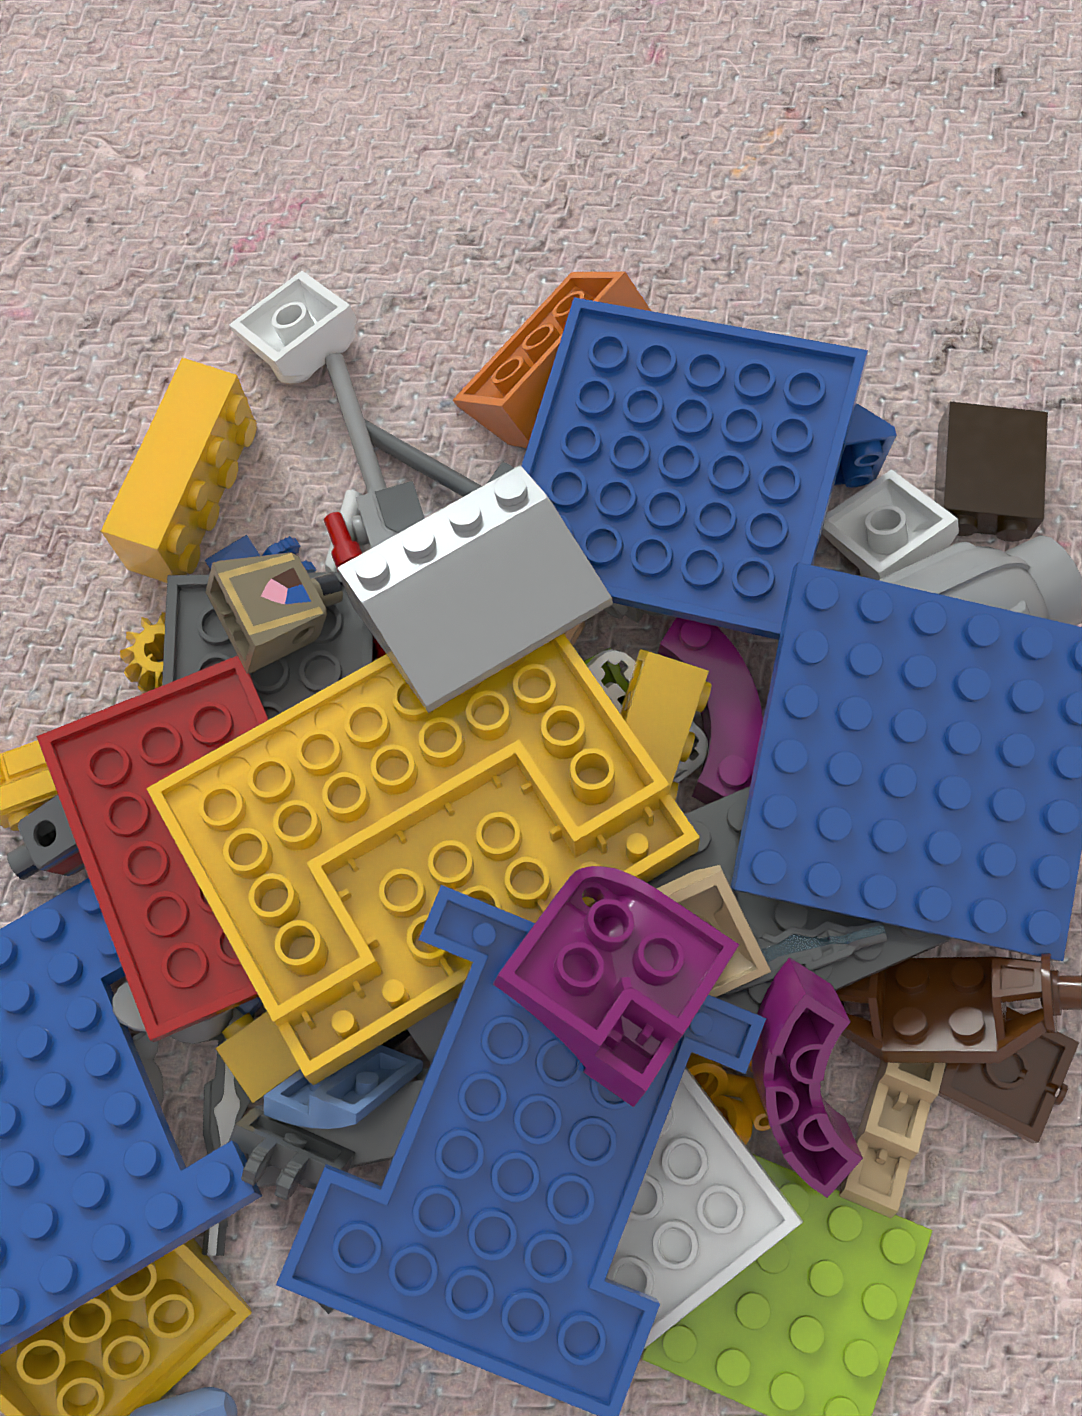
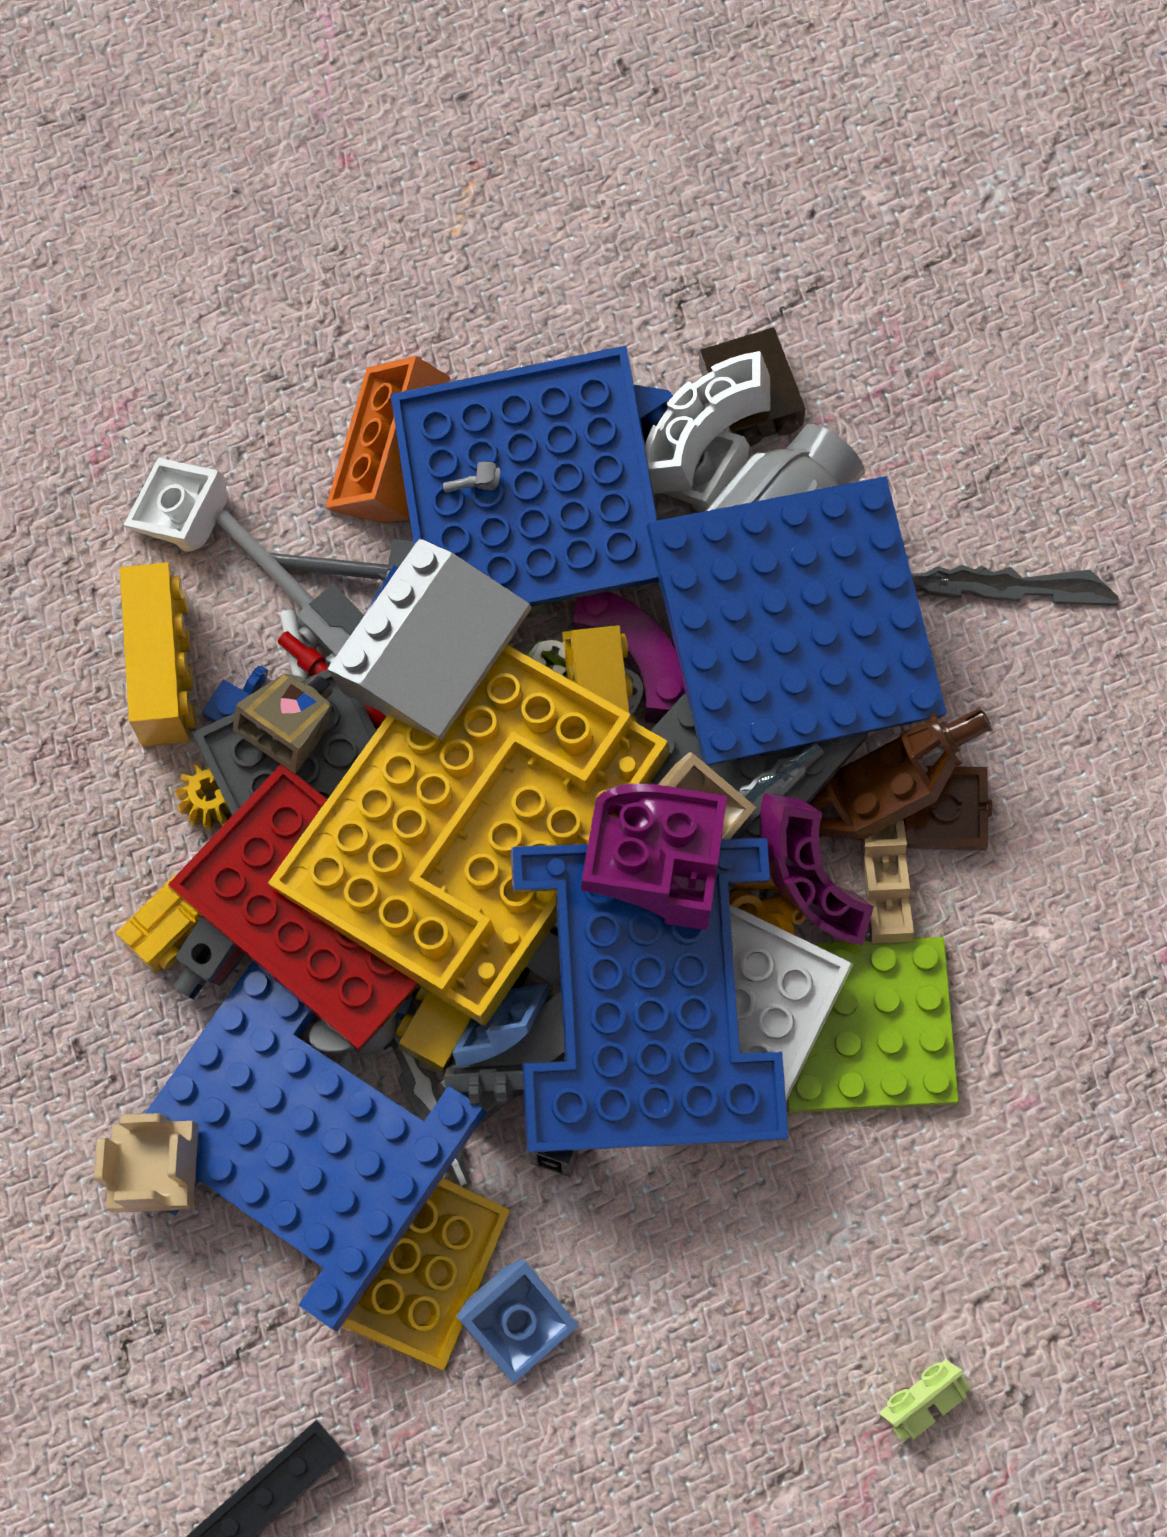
camera: 25 degrees left, 0 degrees up
none -> light grey hand [443,462,501,493]
none -> white brick [645,351,770,494]

